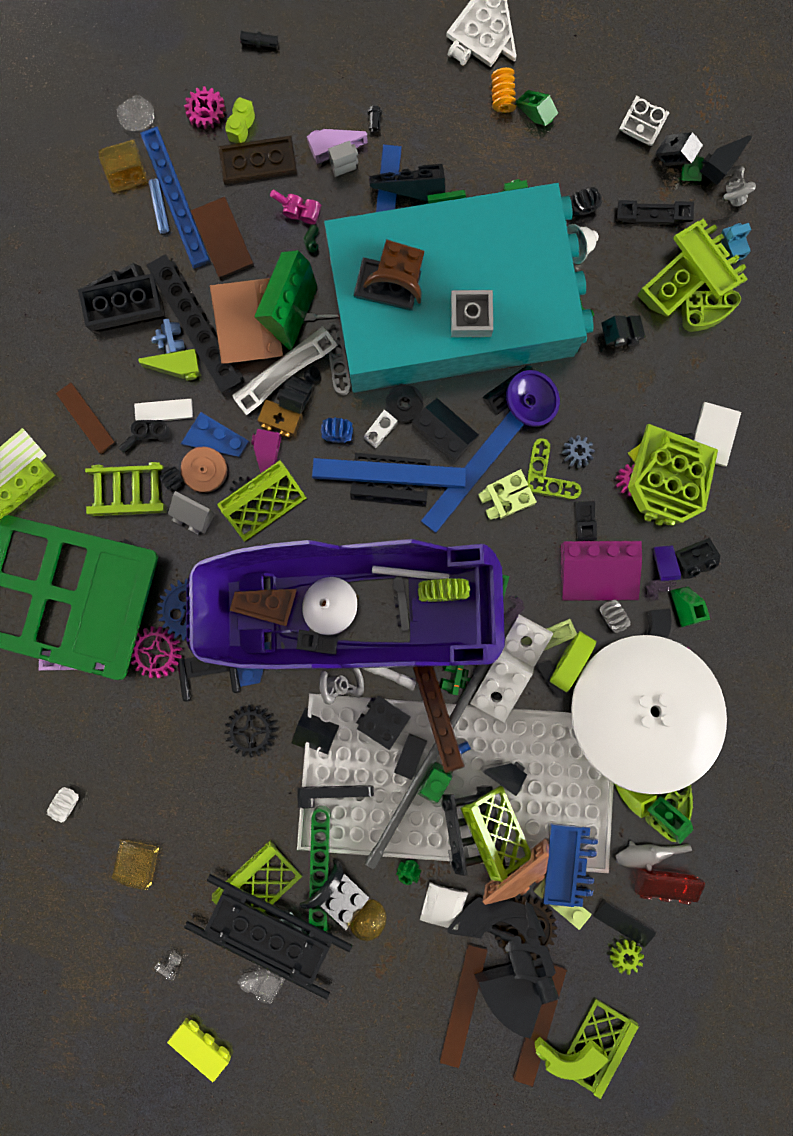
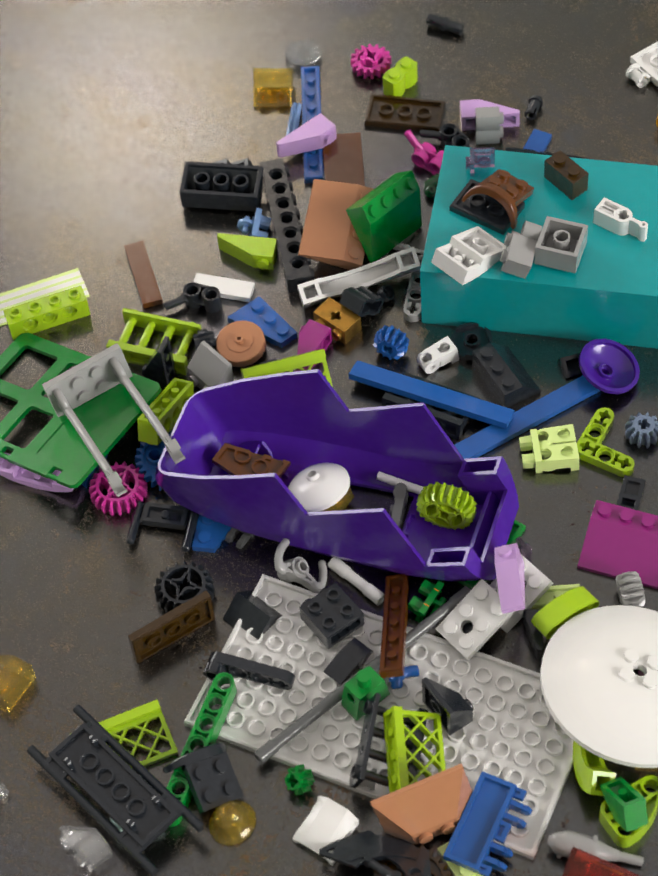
camera: 25 degrees right, 30 degrees down
none -> light grey piece [42,343,186,497]
none -> dark brown tile [128,590,215,664]
none -> lime brick [137,378,194,445]
none -> black slope [142,336,176,390]
none -> lavender slope [276,113,337,158]
none -> black beam [420,123,469,148]
none -> white slope [431,226,507,285]
none -> bracket [466,147,495,176]
none -> lavender slope [495,543,525,614]
none -> light grey hinge [500,221,542,279]
none -> dark brown brick [544,150,589,200]
none -> white piece [593,197,648,242]

